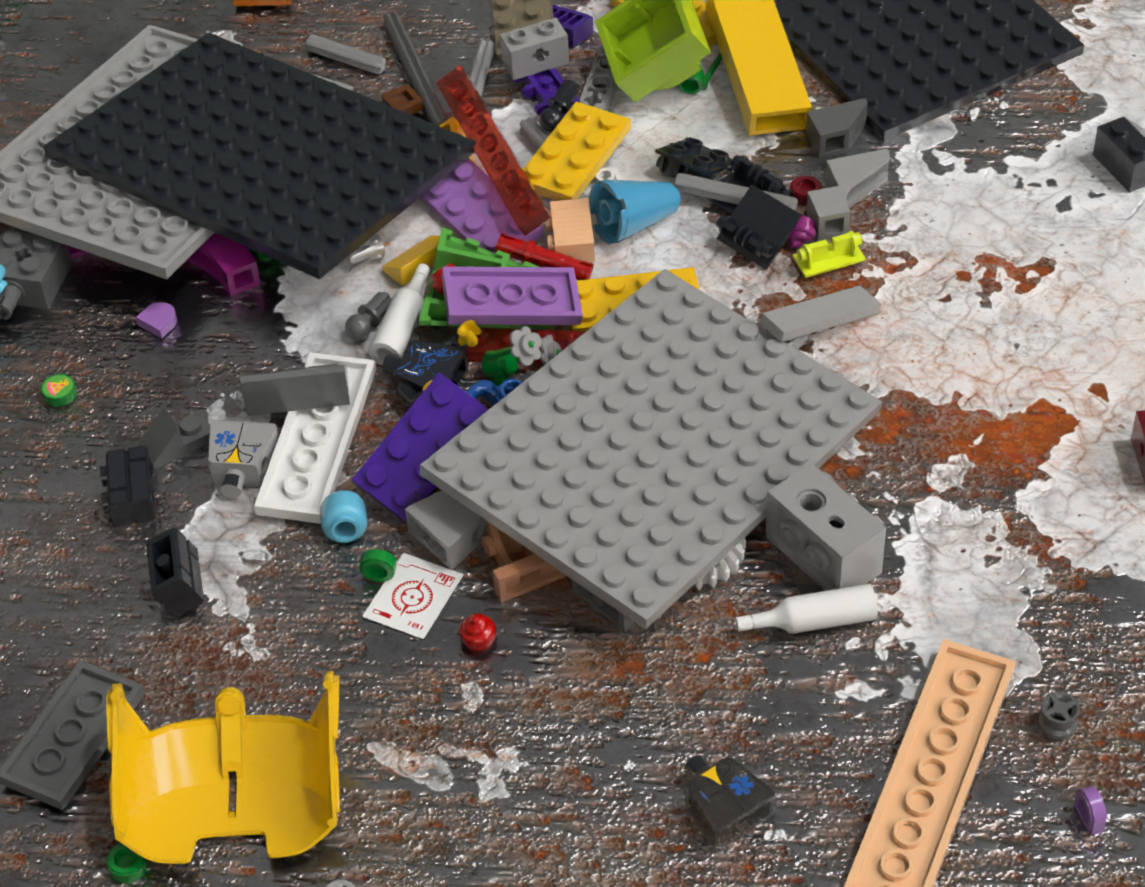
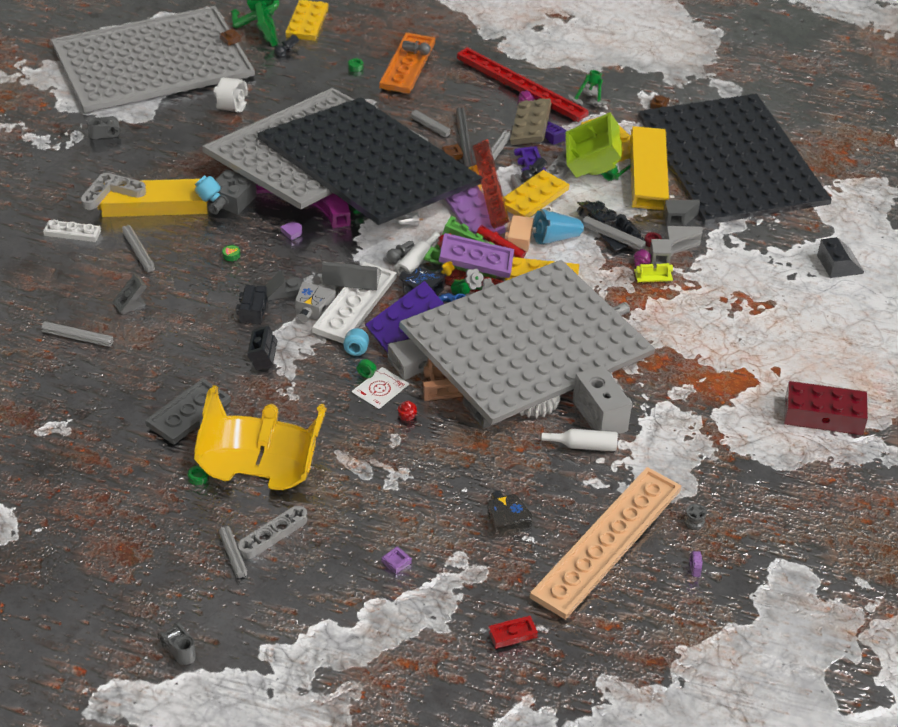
camera: 10 degrees right, 5 degrees down
yellow slope [381,235,440,286] -> none
light grey brick [500,17,569,80] -> none
black hinge [716,184,802,270] -> none
light grey tile [759,286,882,342] -> none

